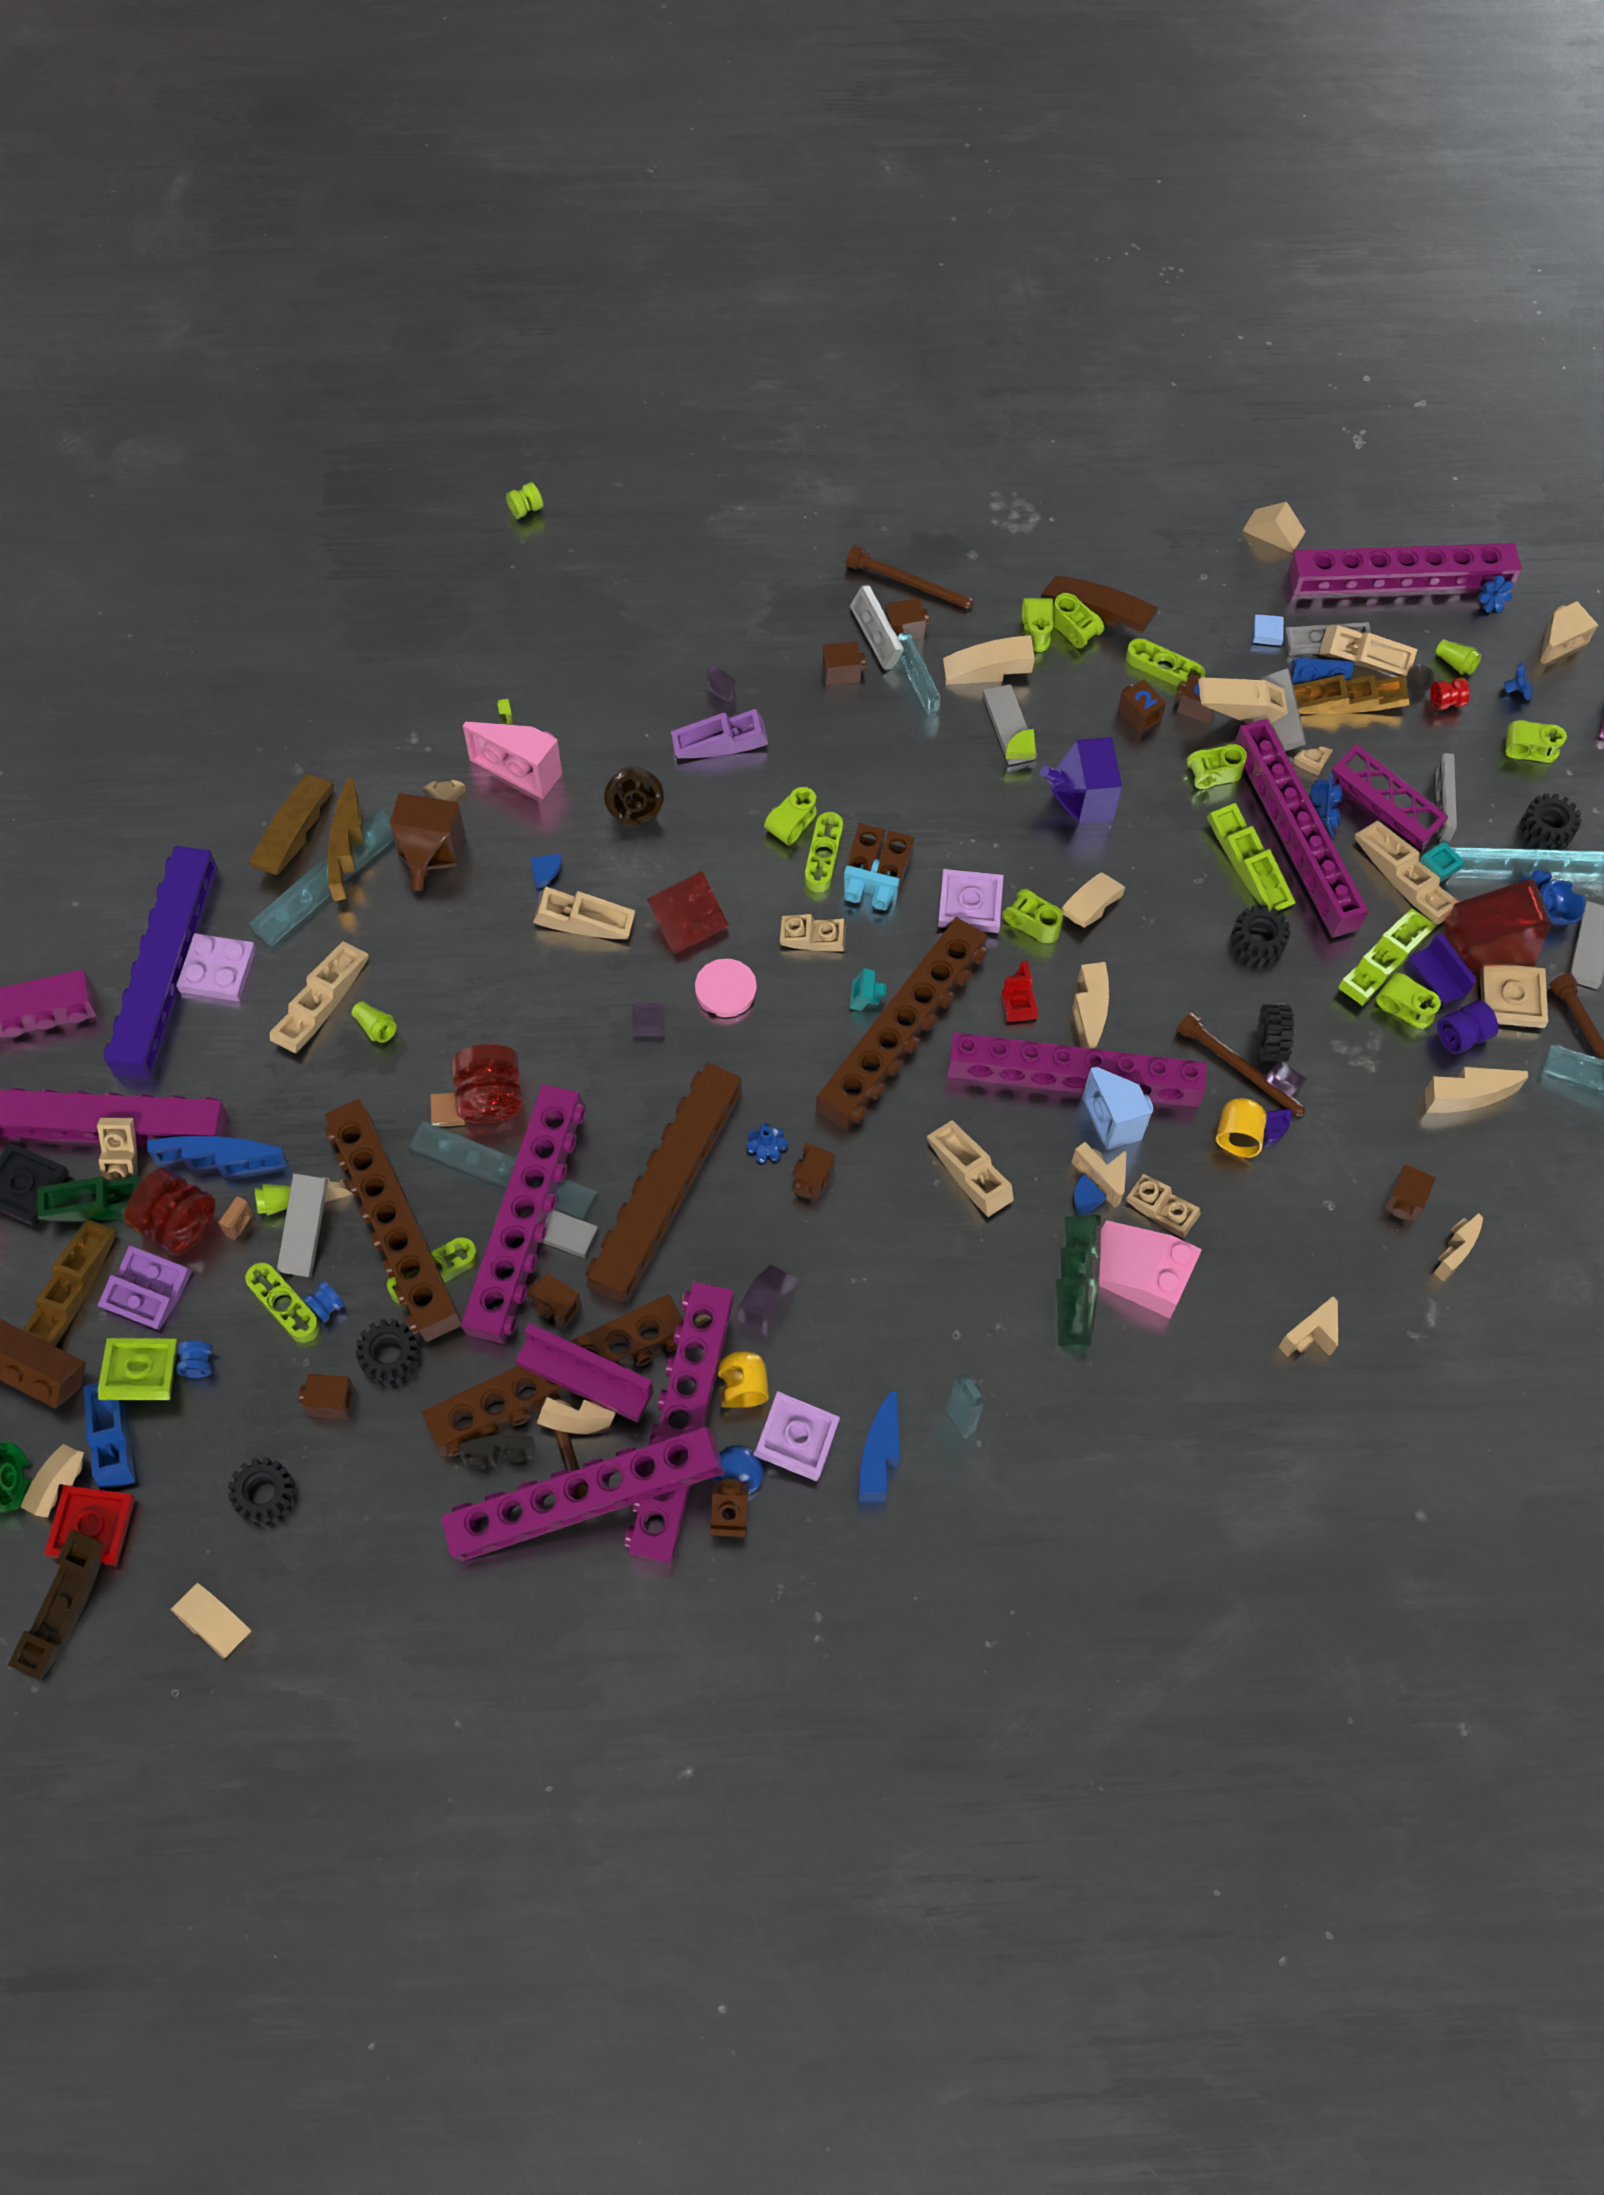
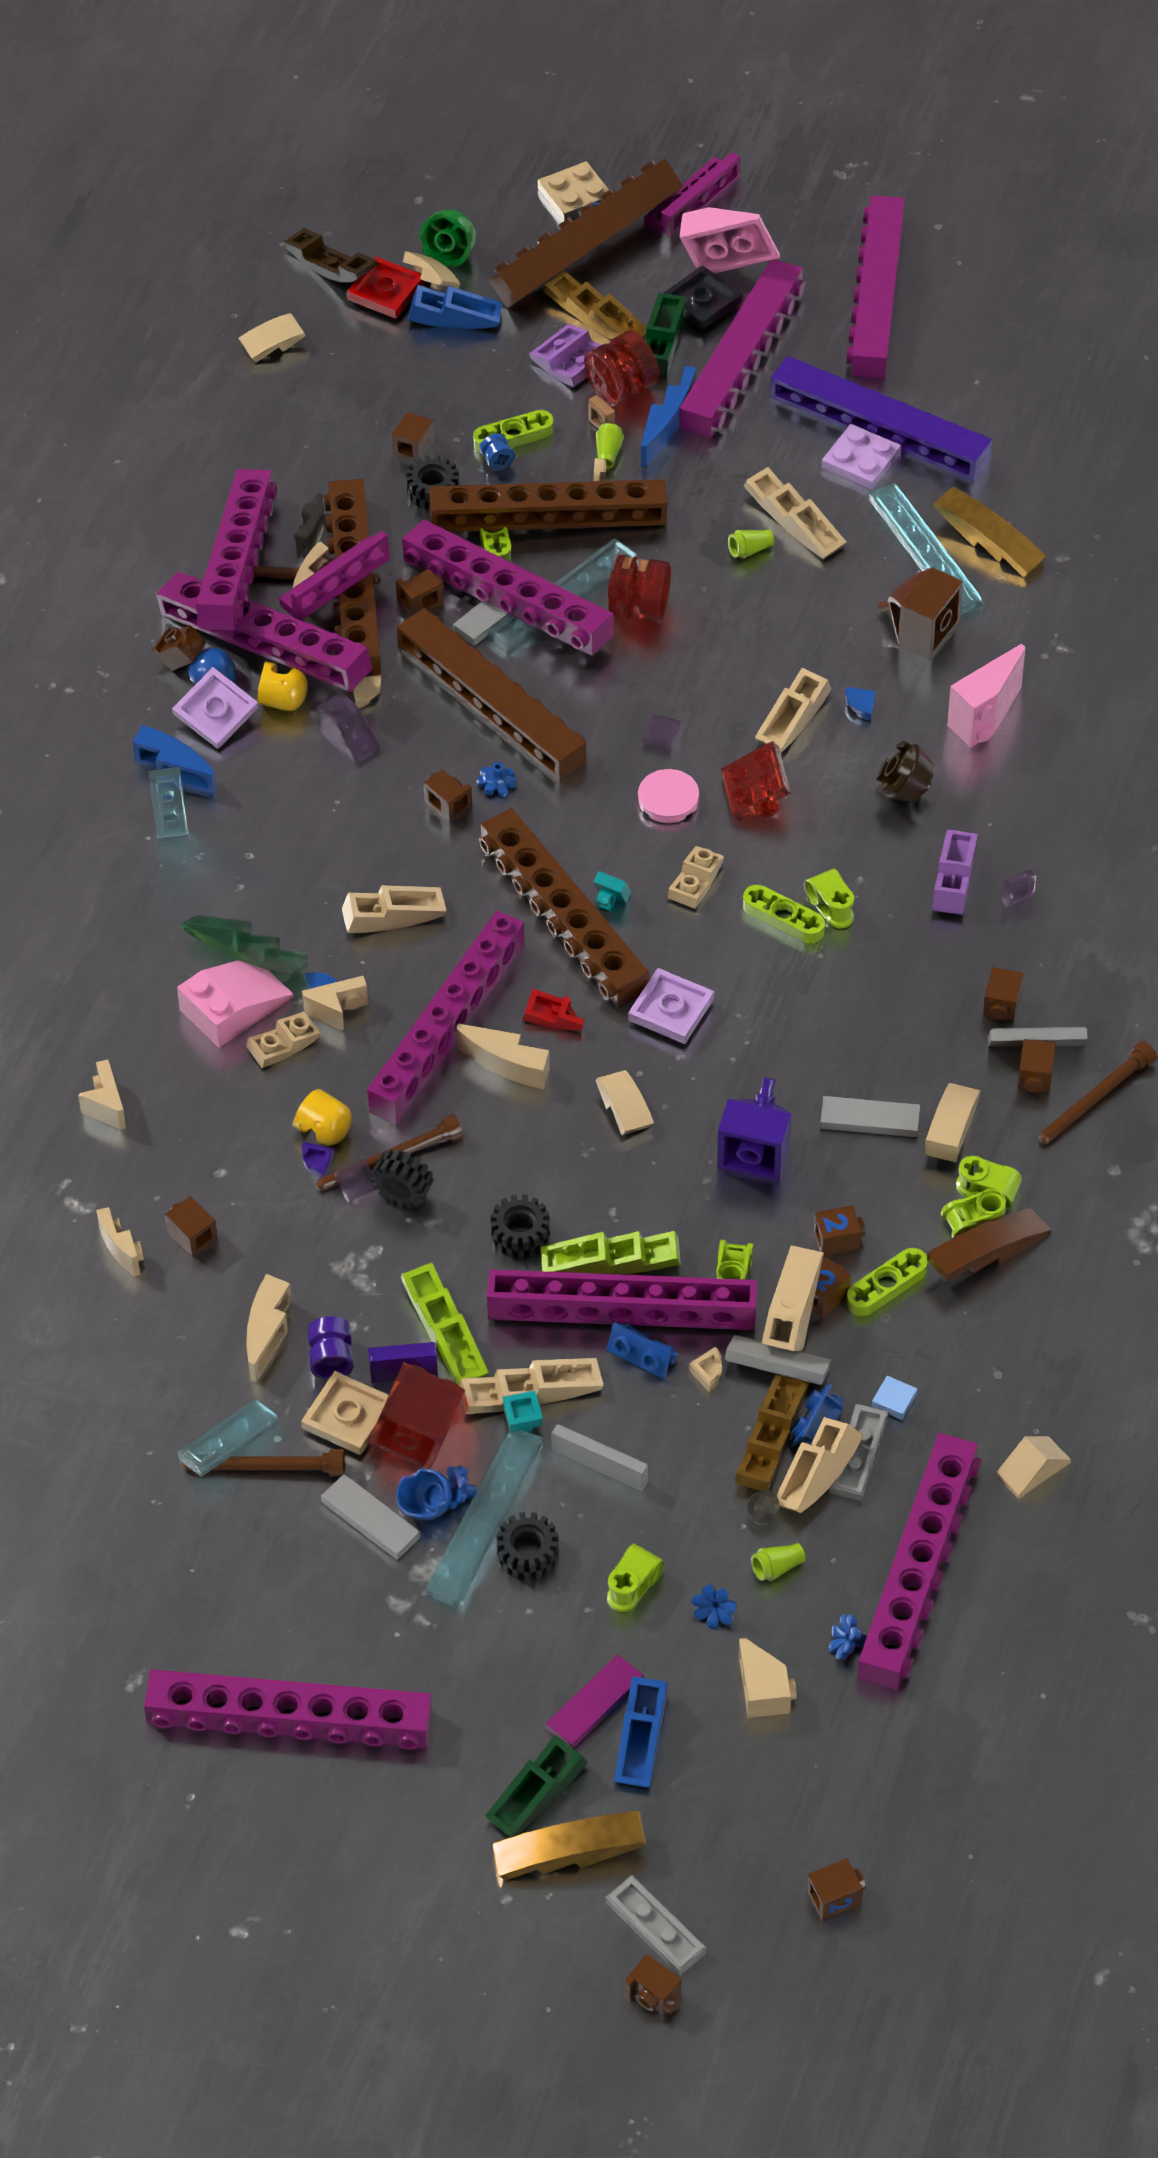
camera: 115 degrees right, 10 degrees down
tan slope [97,1118,138,1181] -> none
lime plate [98,1338,178,1400] -> none
blue wheel [176,1341,213,1378] -> none
black tyre [228,1457,297,1526] -> none
light grey tile [276,1173,329,1277] -> none
pearl gold slope [327,778,364,901] -> none
tan tile [423,780,466,802] -> none
lime tile [497,699,513,725] -> none
hips [844,823,915,910] -> none
clear light blue tile [899,632,941,718] -> none
lime piece [1002,889,1063,943] -> none
lime tile [1005,729,1036,759] -> none
light blue slope [1082,1067,1153,1151] -> none
magenta fence [1331,744,1448,852] -> none
lime piece [1376,973,1441,1029] -> none
red wheel [1430,678,1470,711] -> none

